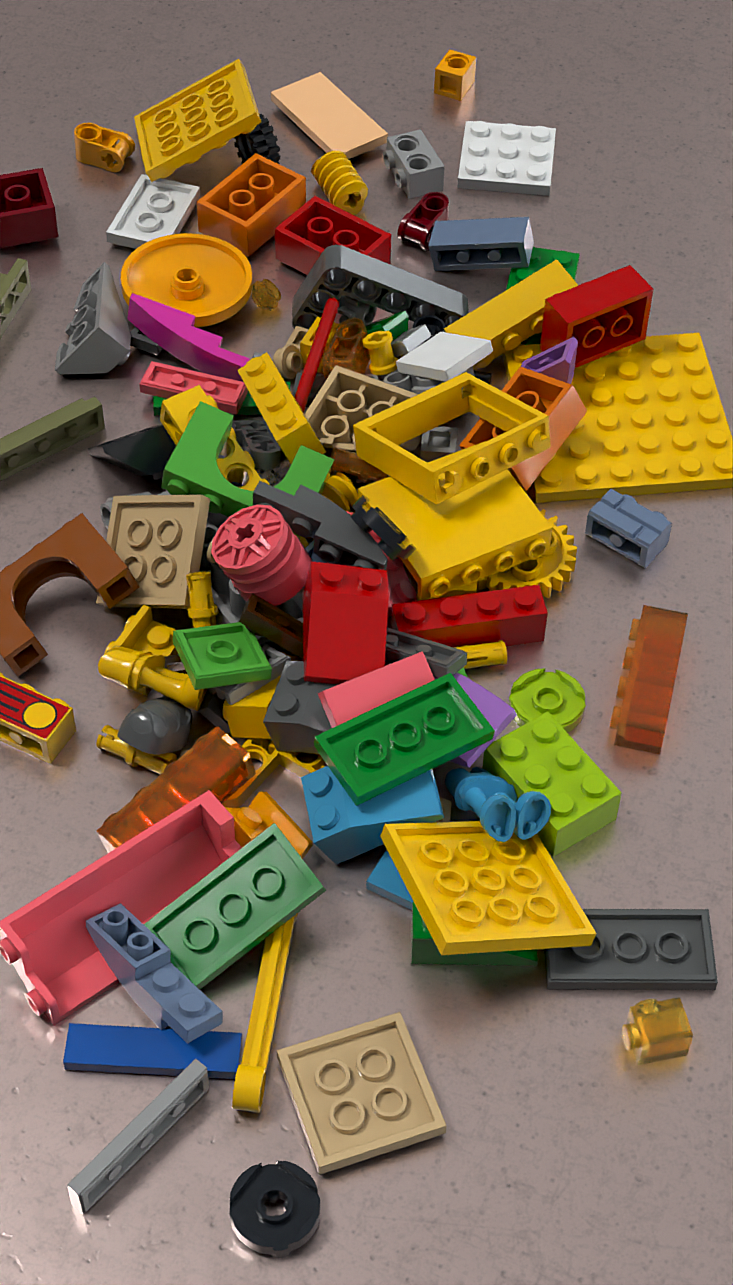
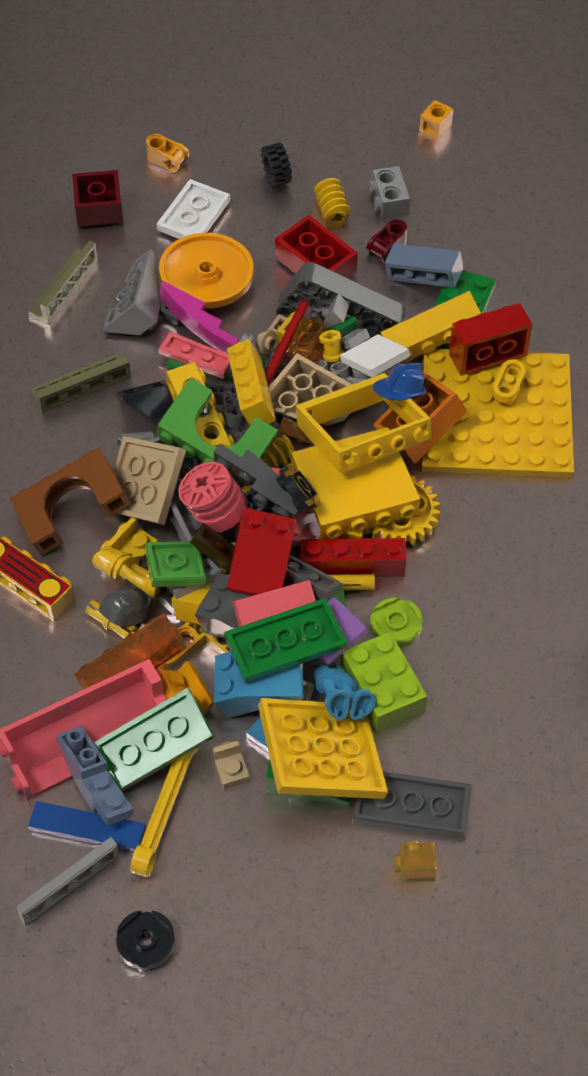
camera: 10 degrees right, 5 degrees up
yellow plate [134,59,261,182] -> none
yellow pin [186,571,219,628] -> none
orange brick [197,153,306,257] -> none
clear yellow plate [251,279,281,311] -> none
light nougat tile [271,72,388,160] -> none
tan plate [277,1012,447,1175] -> none
light grey tile [420,426,458,461] -> none
white plate [457,121,556,196] -> none
medium lavender slope [521,337,578,384] -> none
sand blue brick [585,489,672,568] -> none
clear orange brick [609,605,688,755] -> none
none -> tan bracket [213,741,250,789]
none -> light grey slope [323,294,349,329]
none -> blue piece [373,363,427,401]
none -> yellow plate [492,359,526,403]

